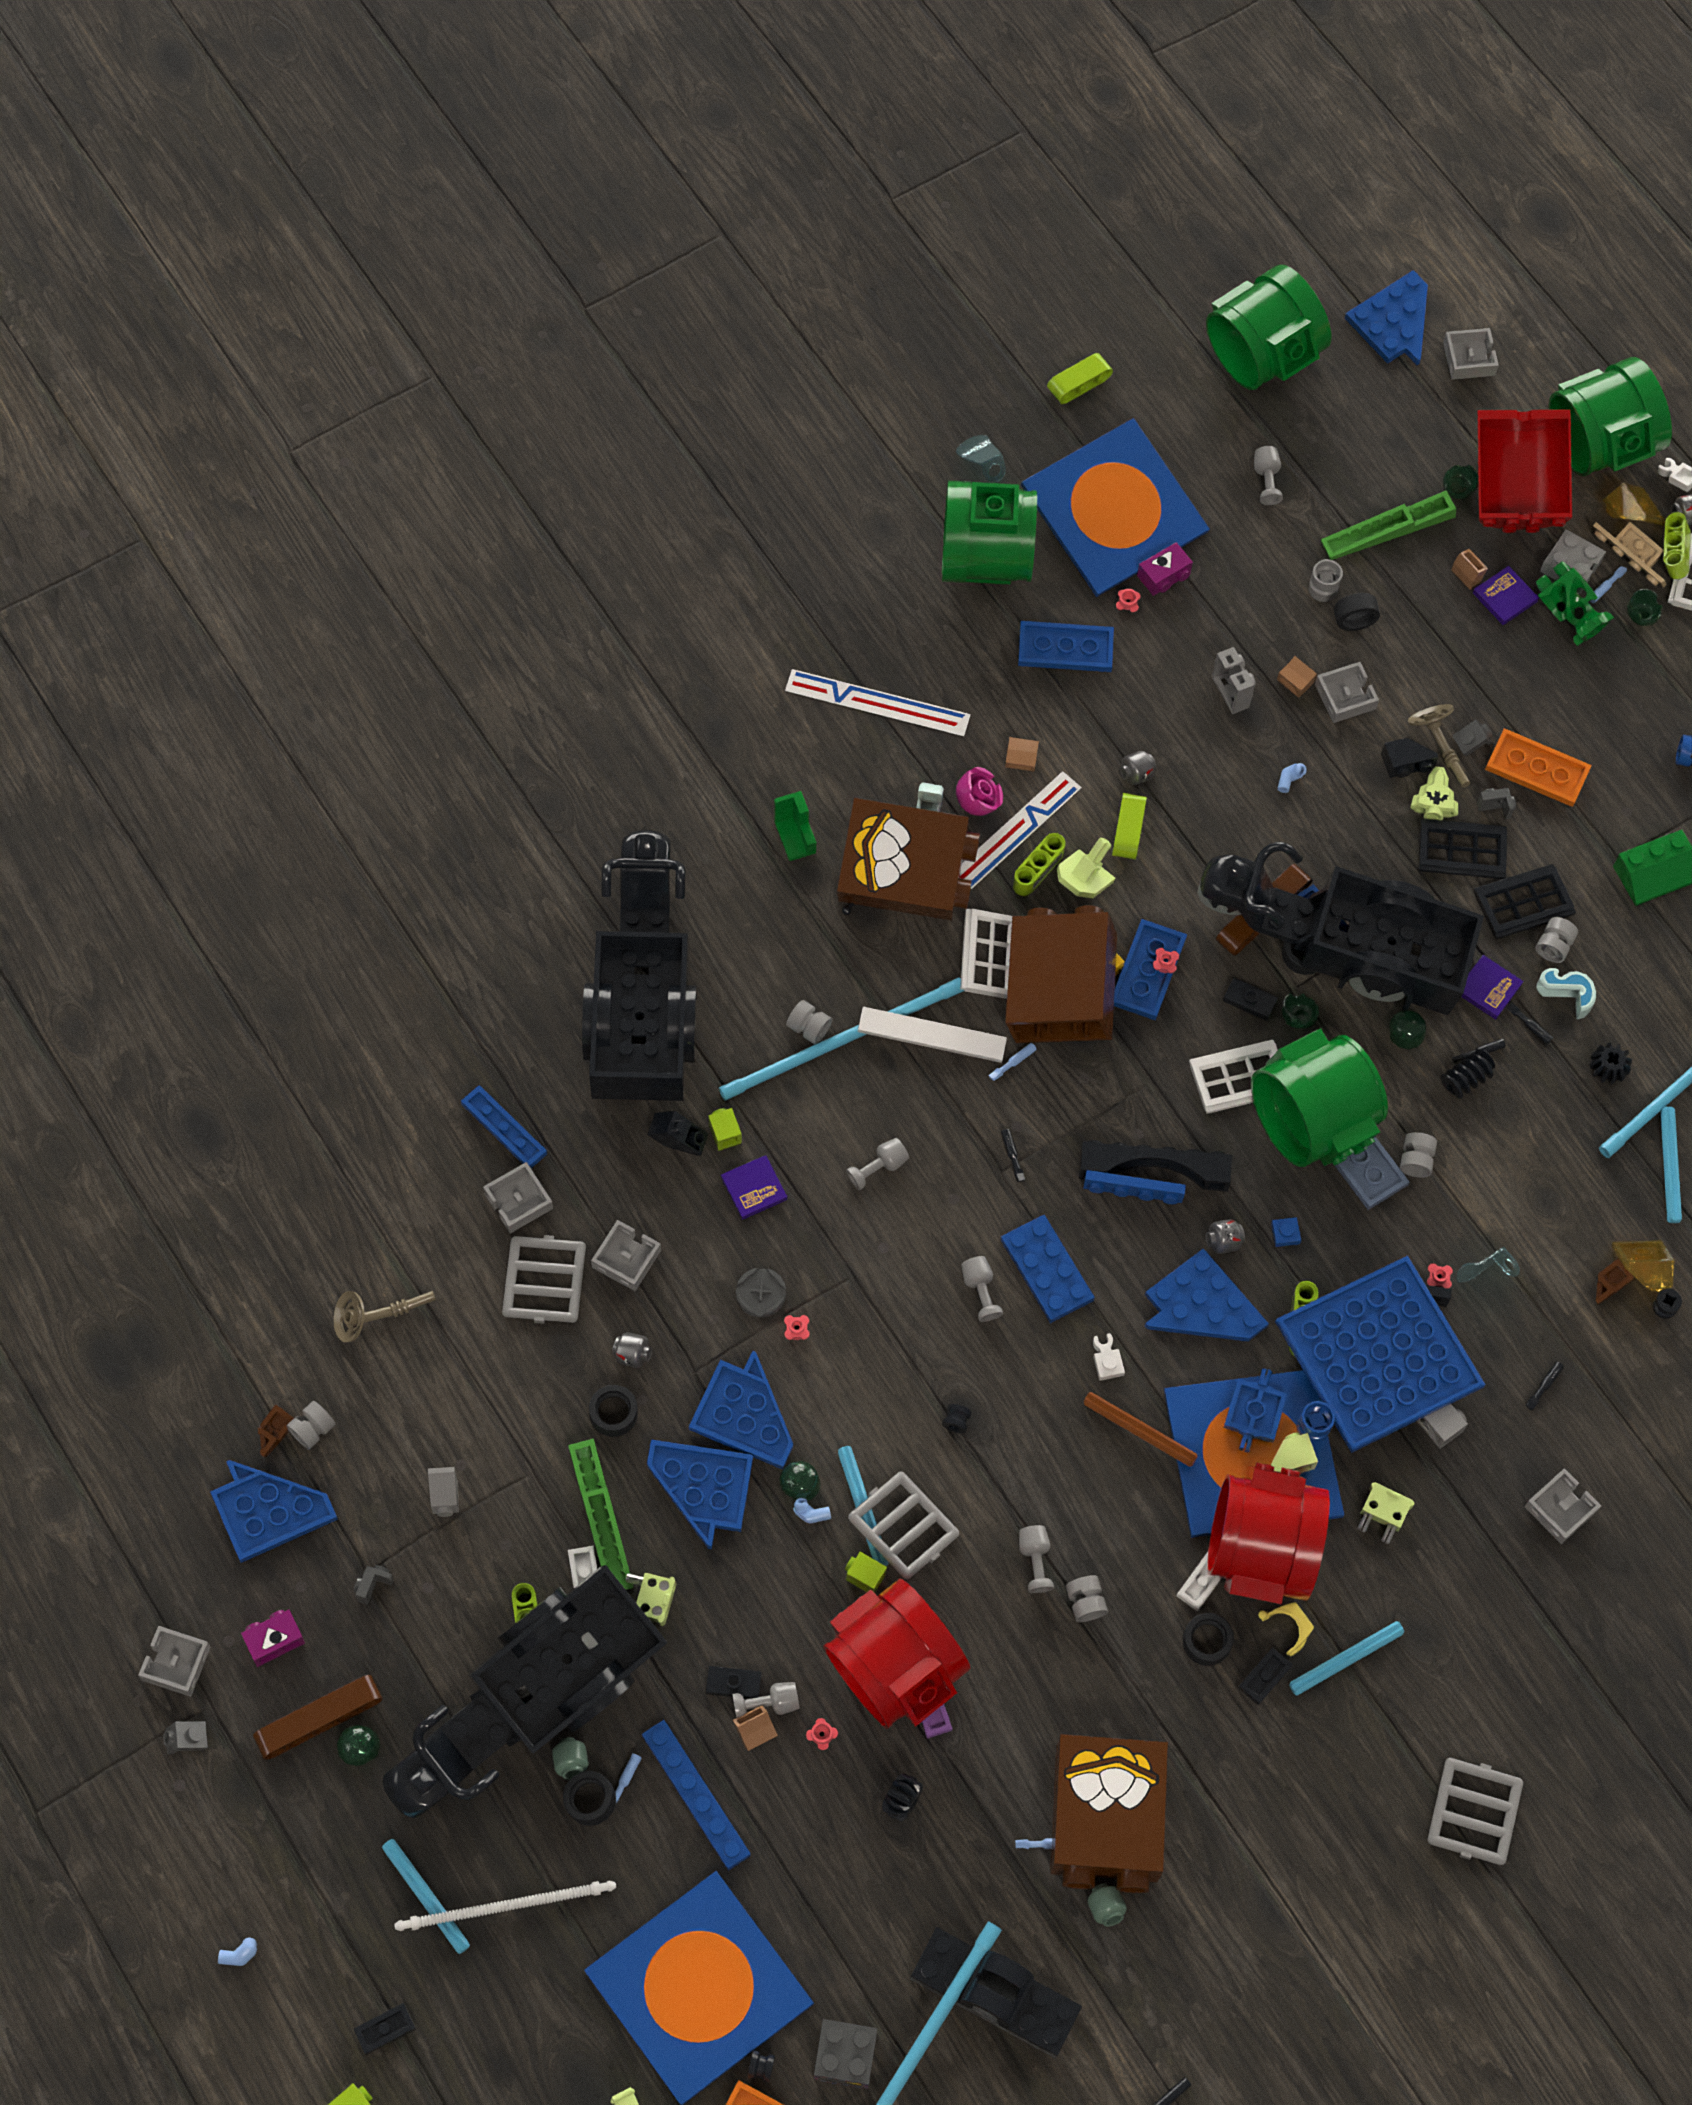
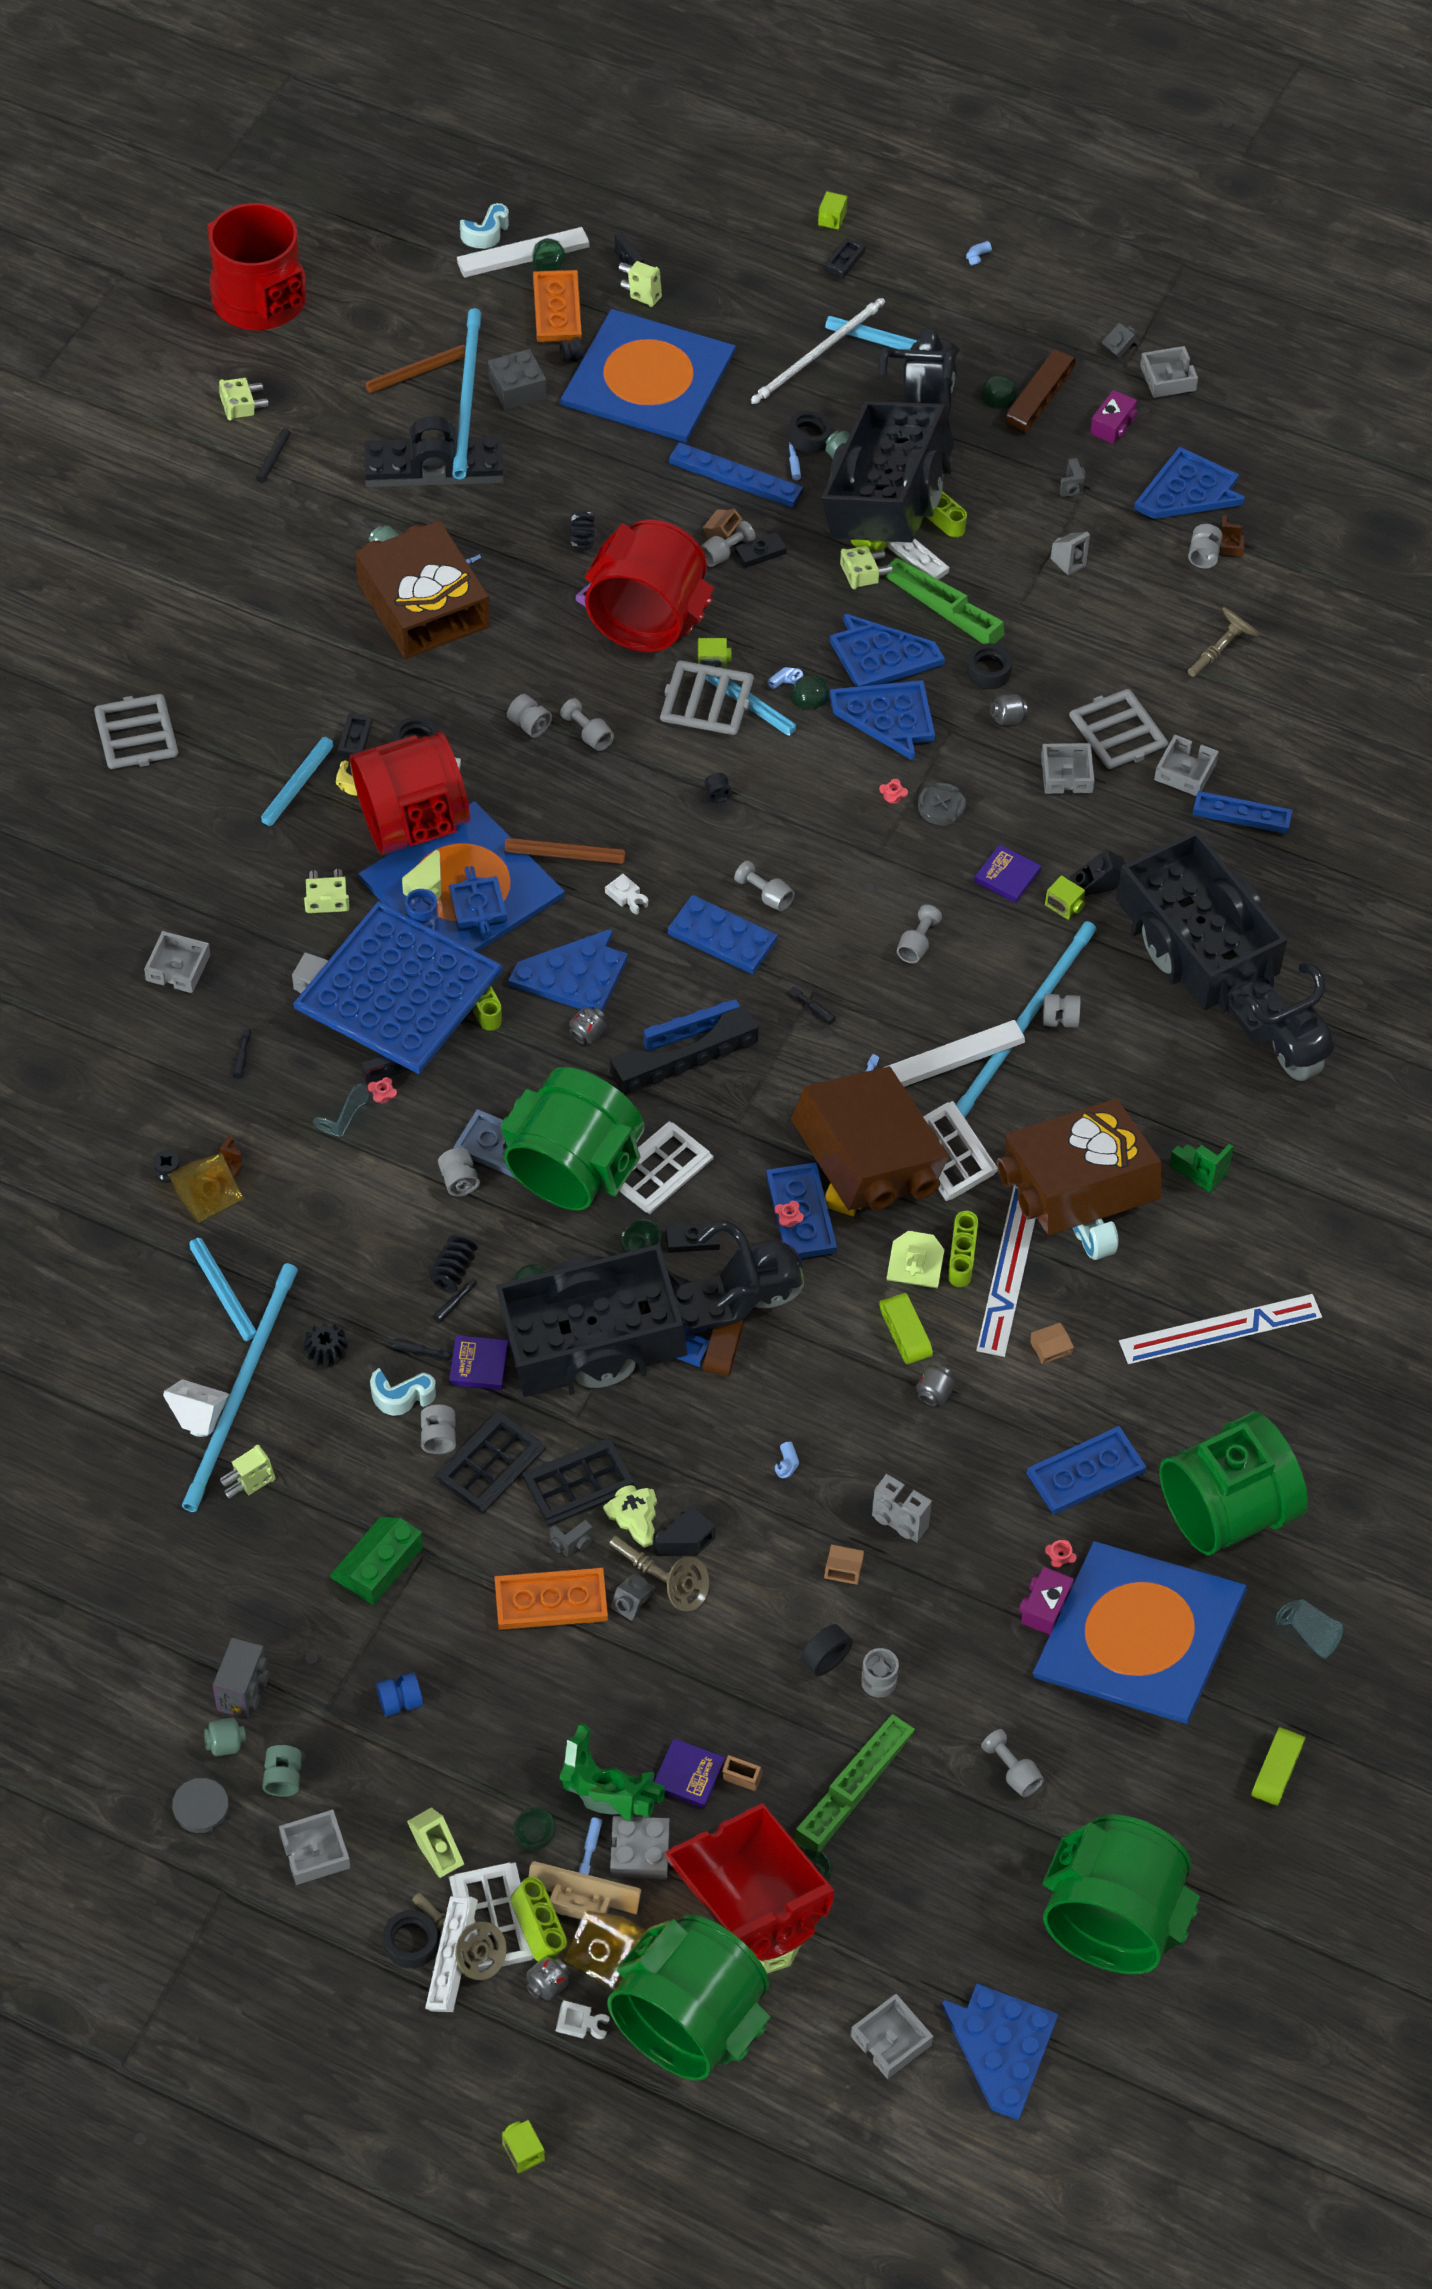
camera: 150 degrees right, 10 degrees down
dark pink cylinder [956,767,1003,816] -> none
blue plate [1271,1217,1301,1247] -> none
light grey piece [1315,662,1379,723] -> none

